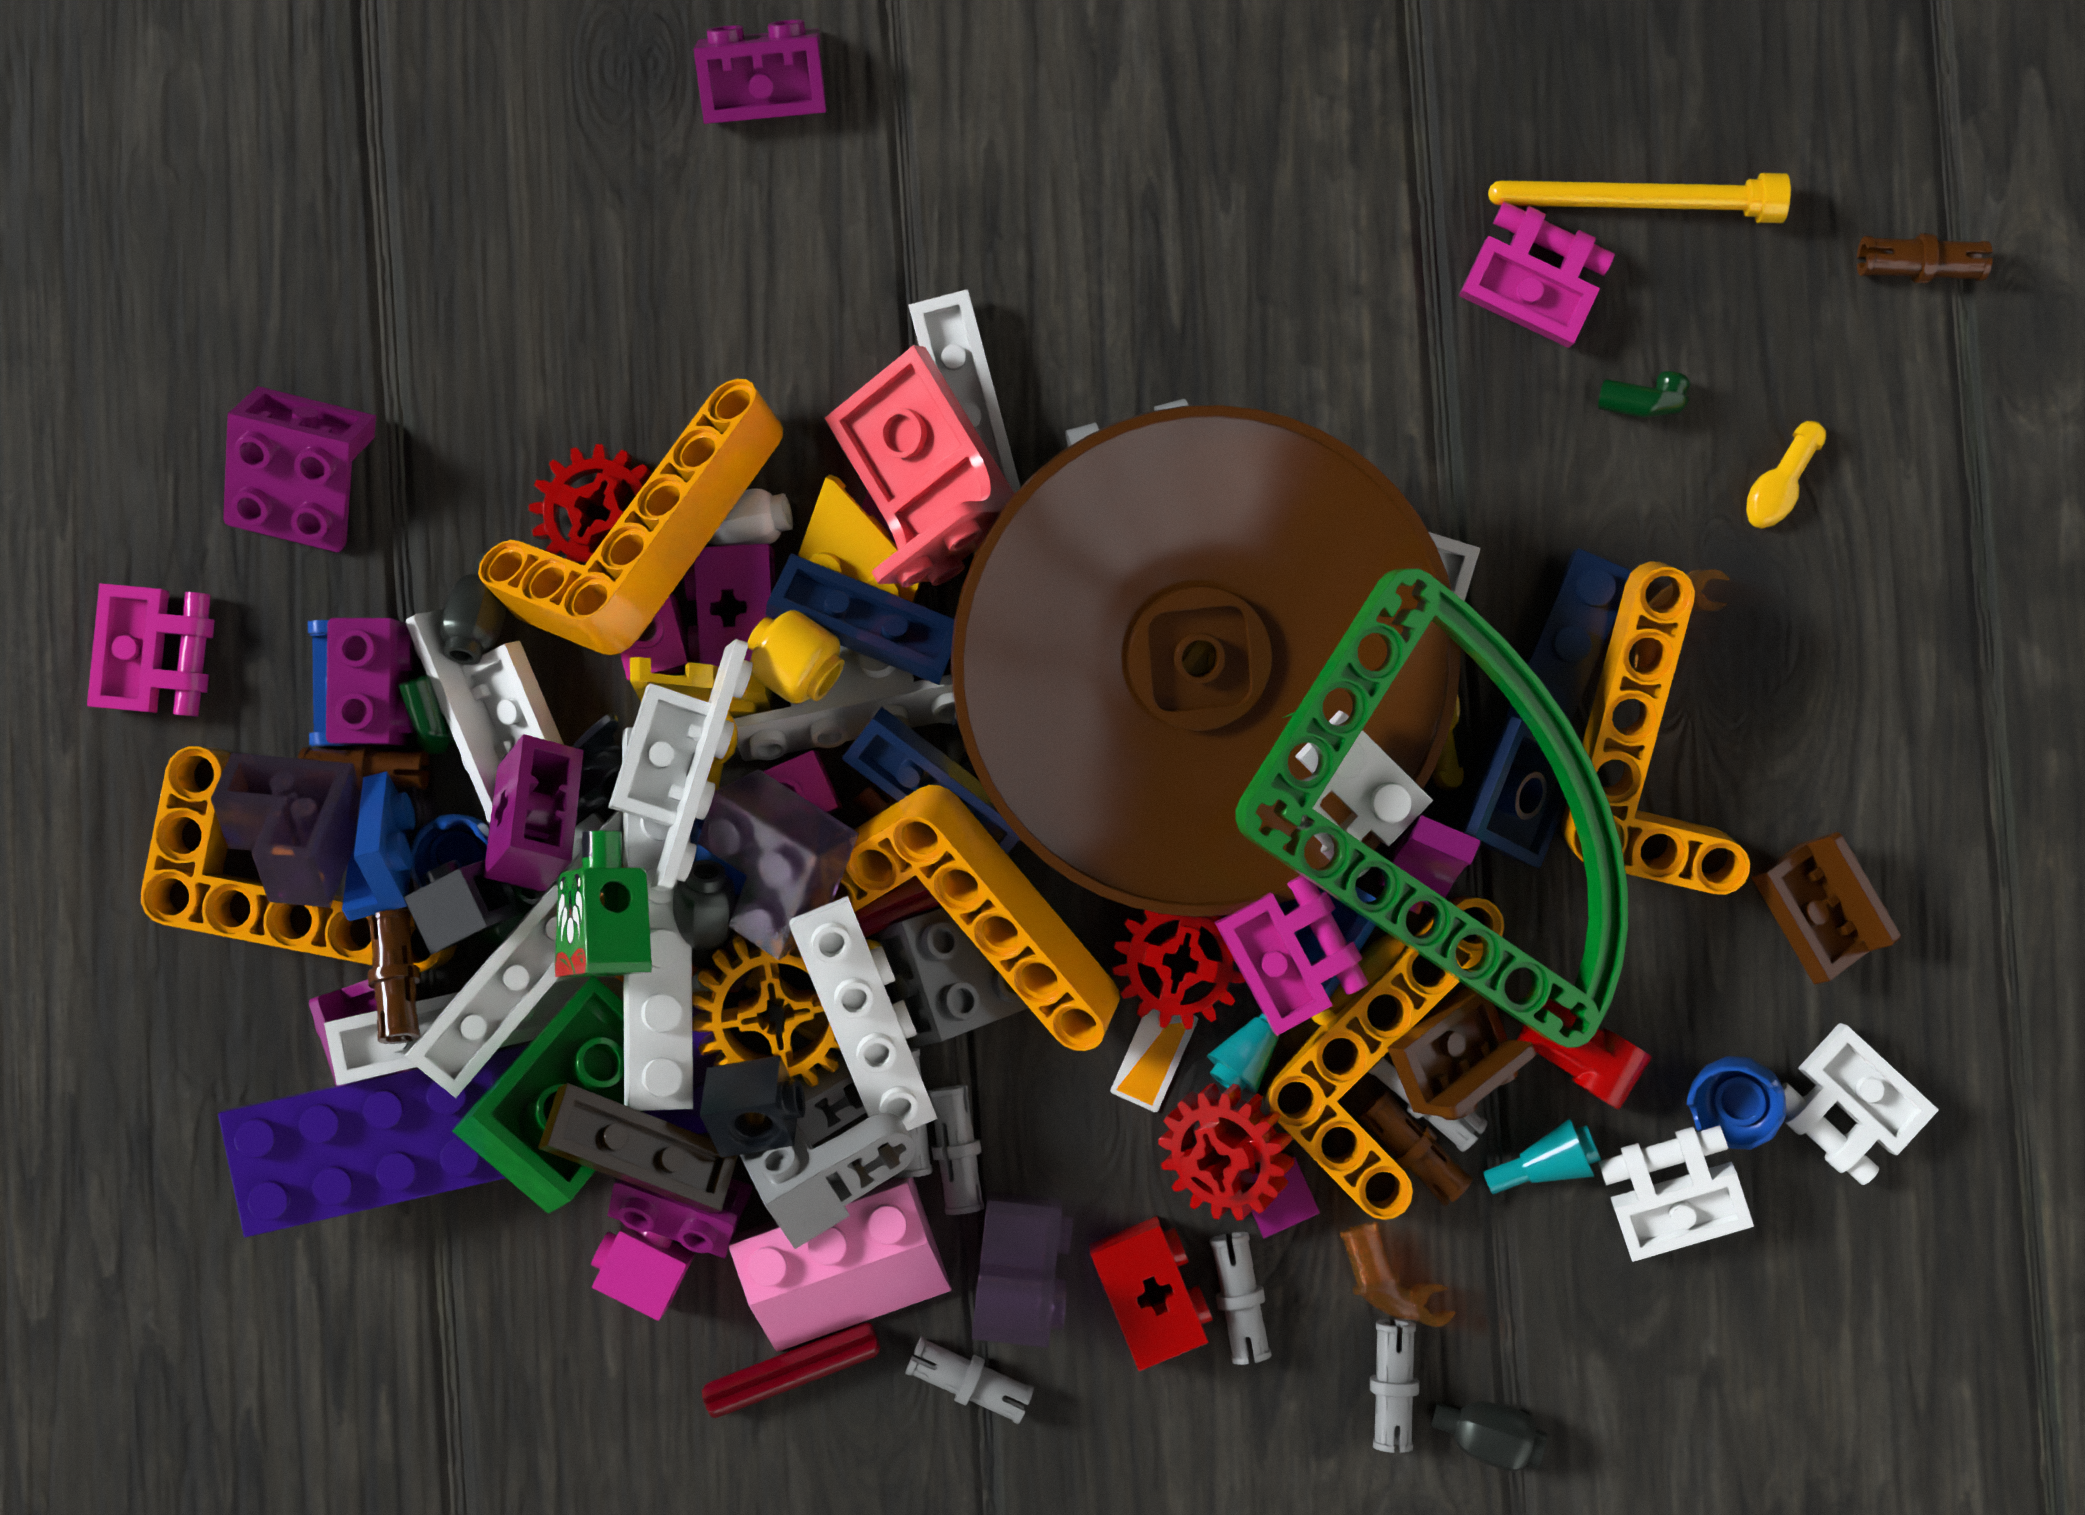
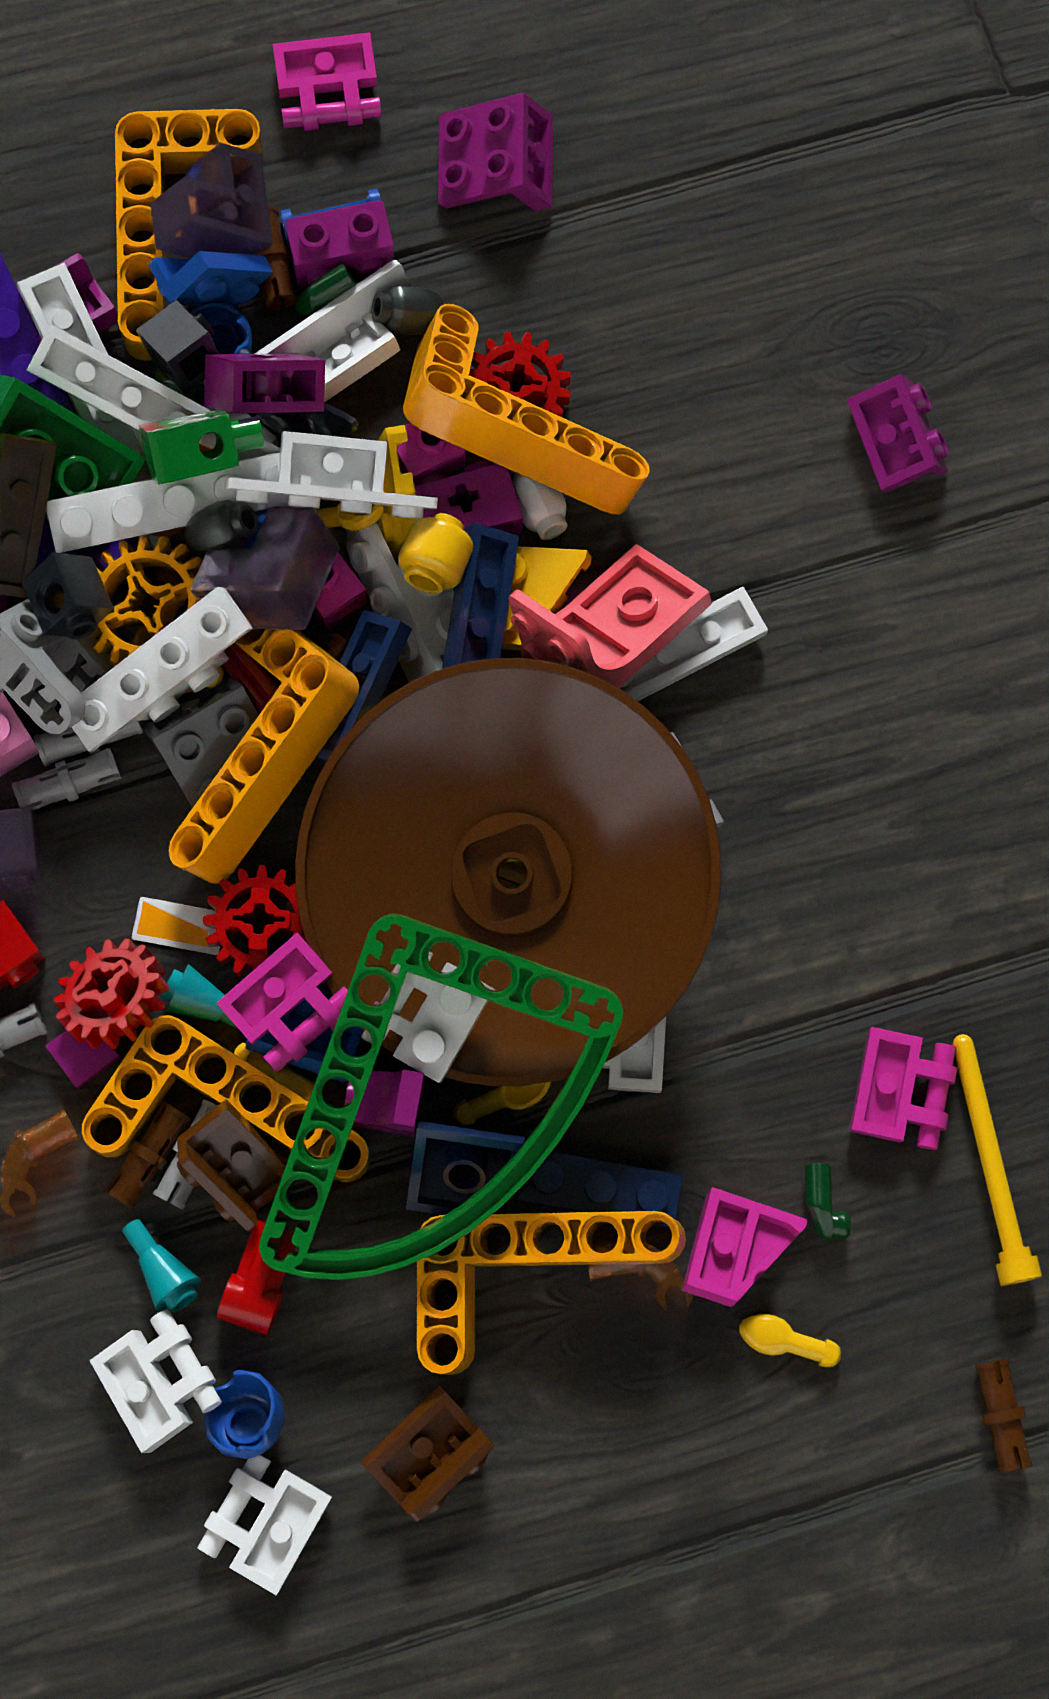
camera: 70 degrees right, 10 degrees down
reddish brown pin [367,910,421,1044] -> none
none -> dark pink wing [681,1187,808,1307]

